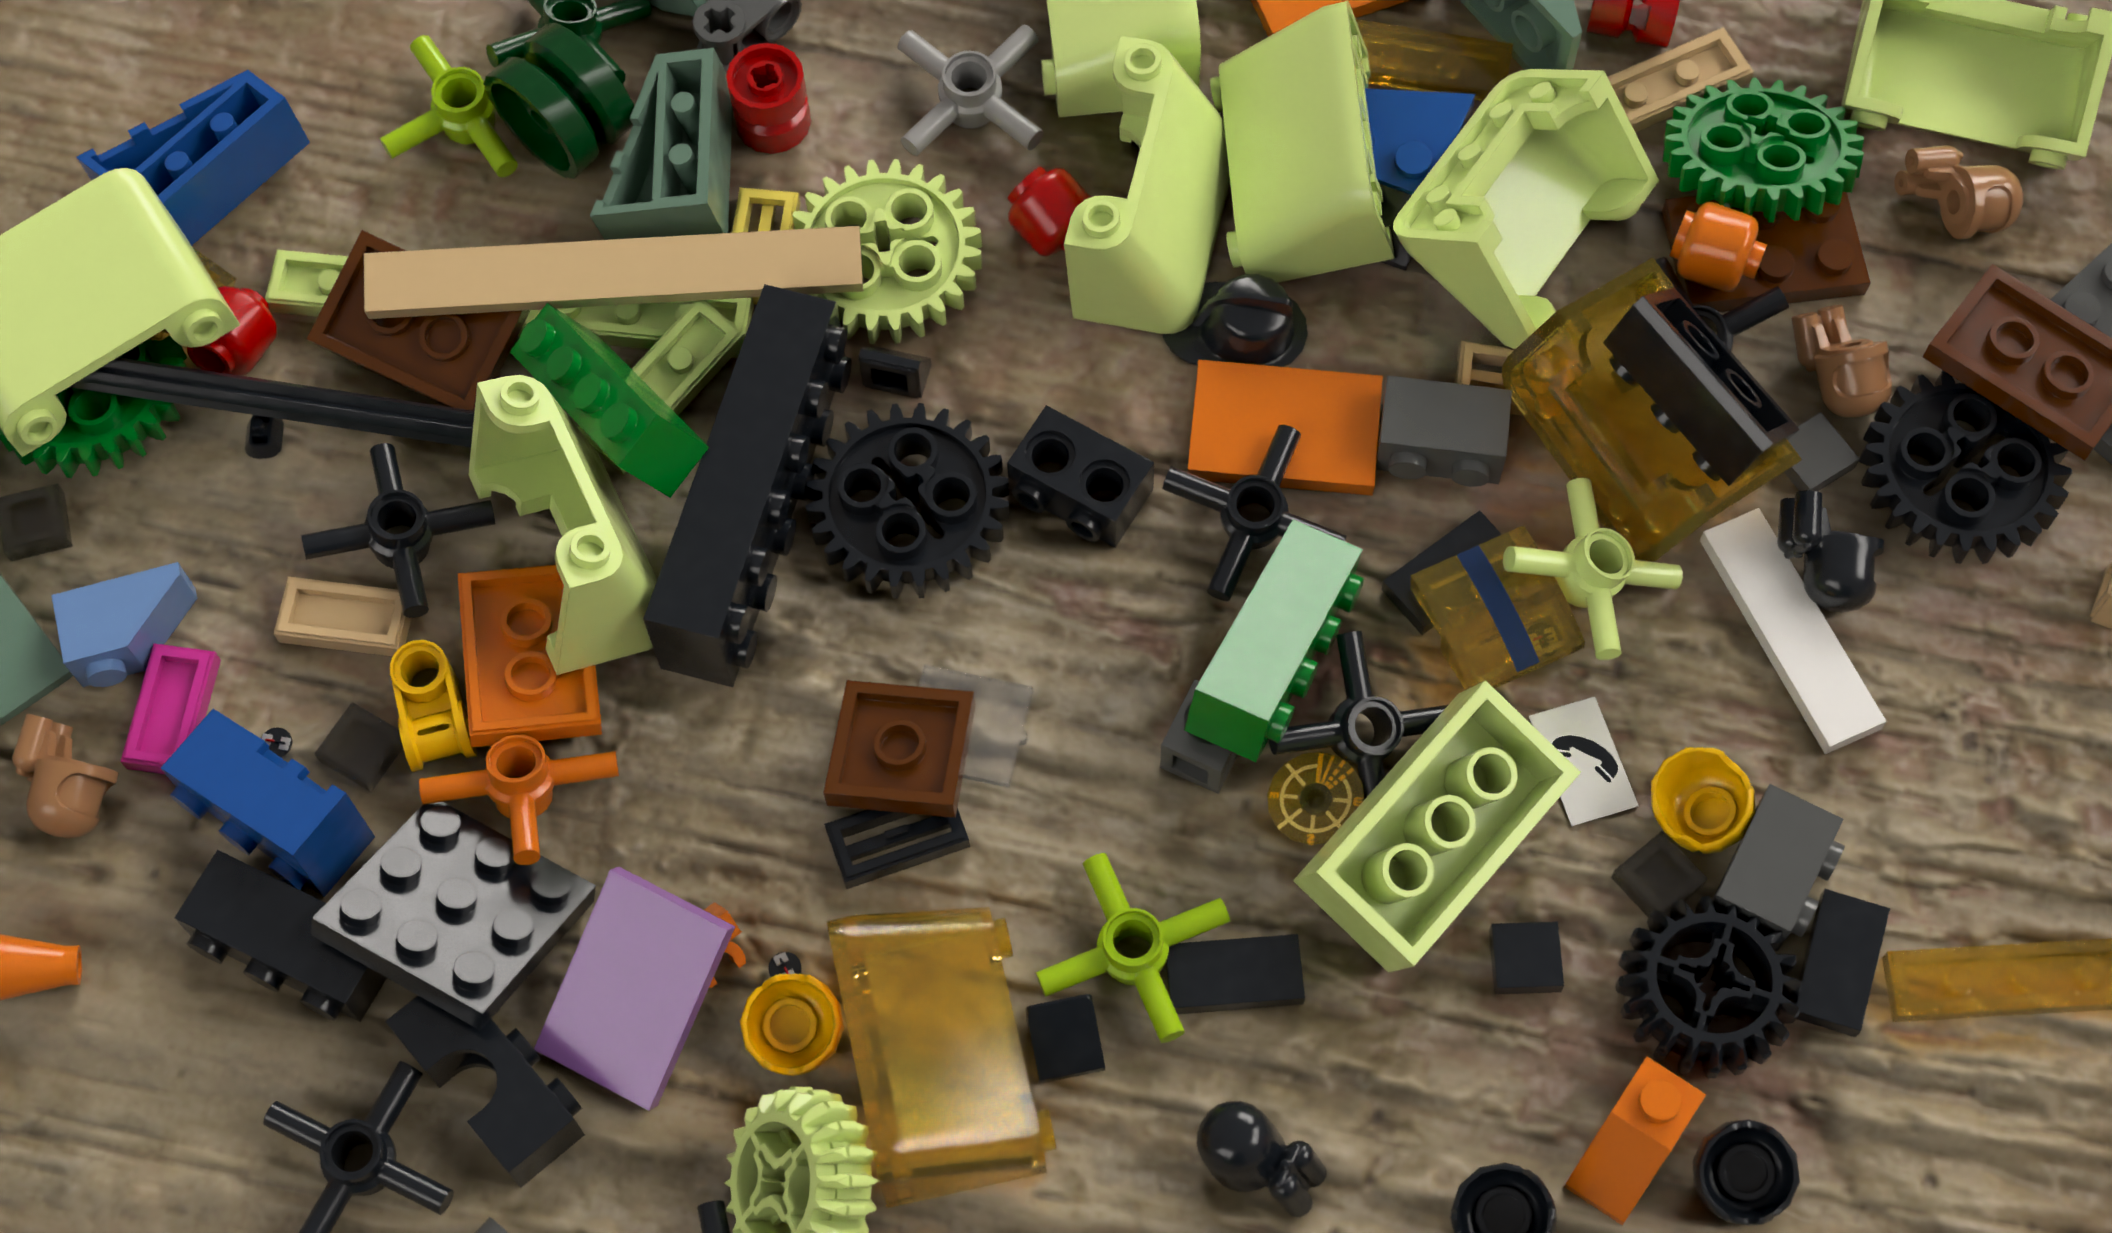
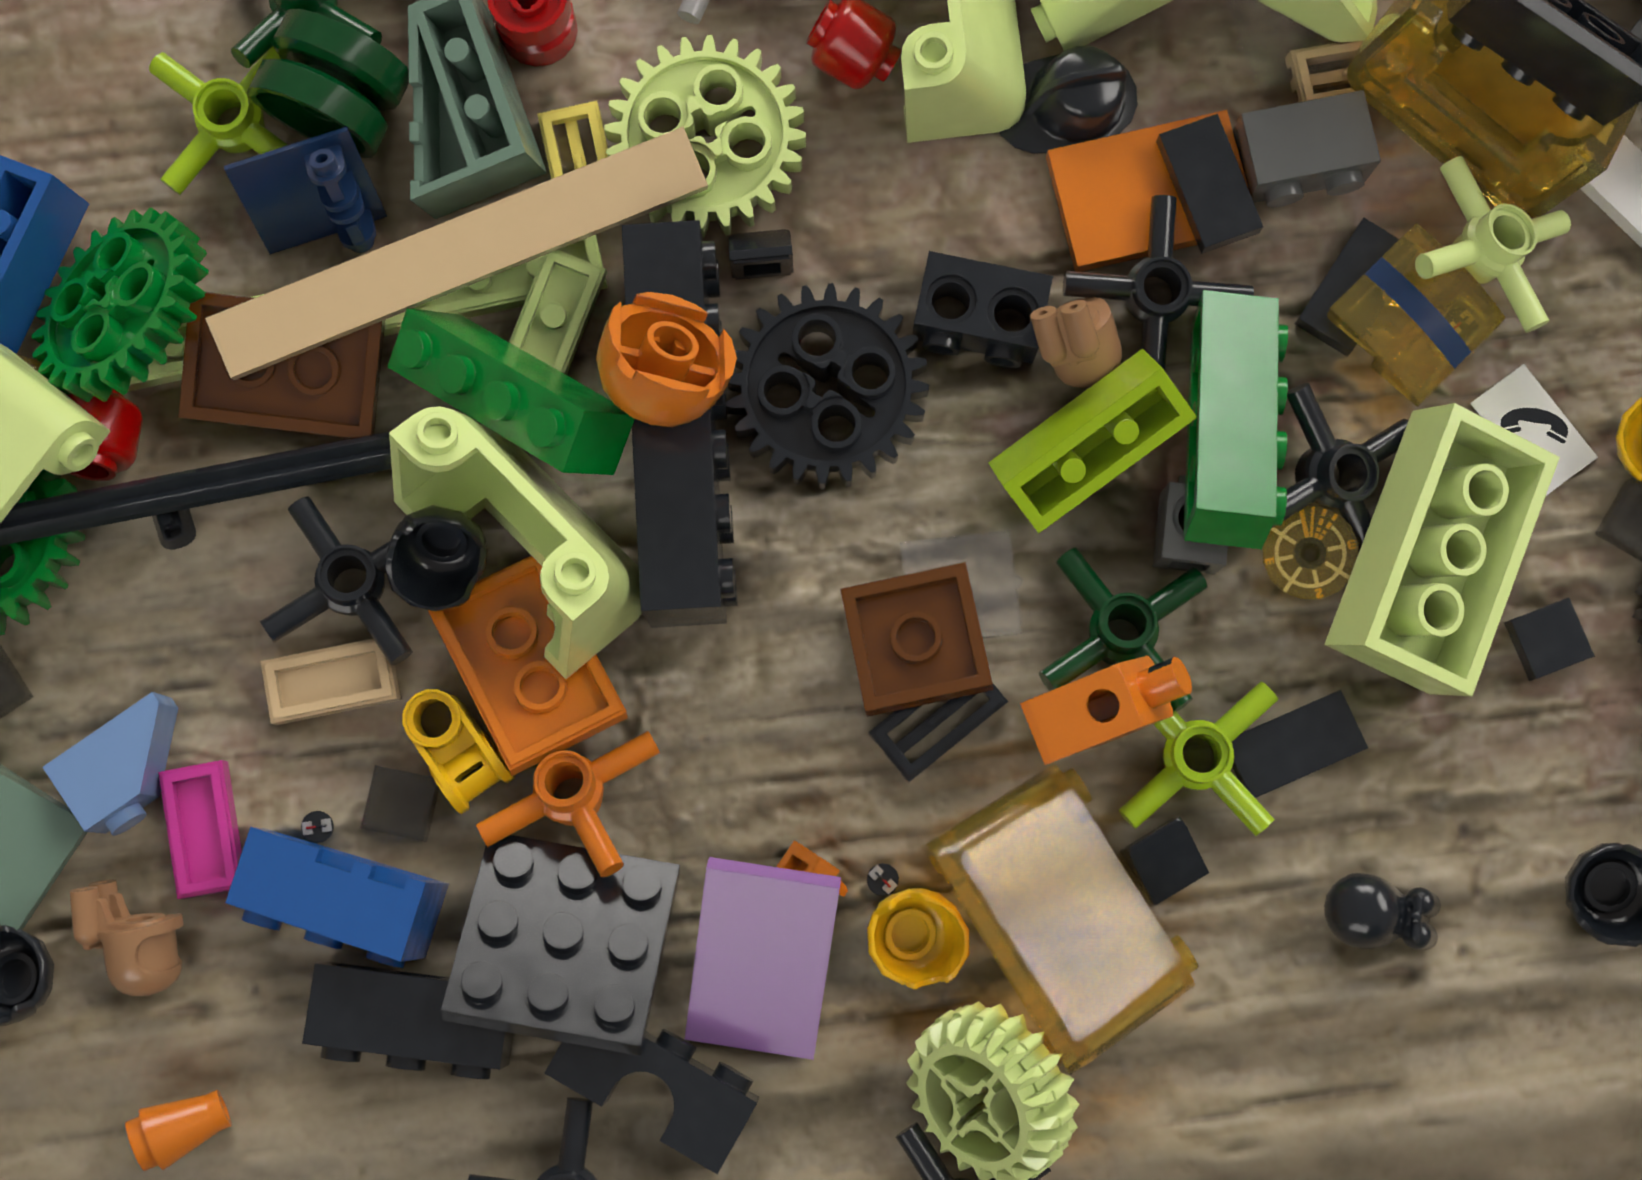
camera: 20 degrees left, 15 degrees up
none -> green gear [32,208,209,402]
none -> dark blue hinge [224,127,387,255]
none -> black hair [385,505,488,611]
none -> orange cylinder [596,292,737,427]
none -> lime brick [988,348,1197,533]
none -> orange torso [1020,656,1192,765]
none -> medium nougat piece [1030,297,1122,388]
none -> dark green bar [1039,547,1208,714]
none -> black tile [1156,114,1263,254]

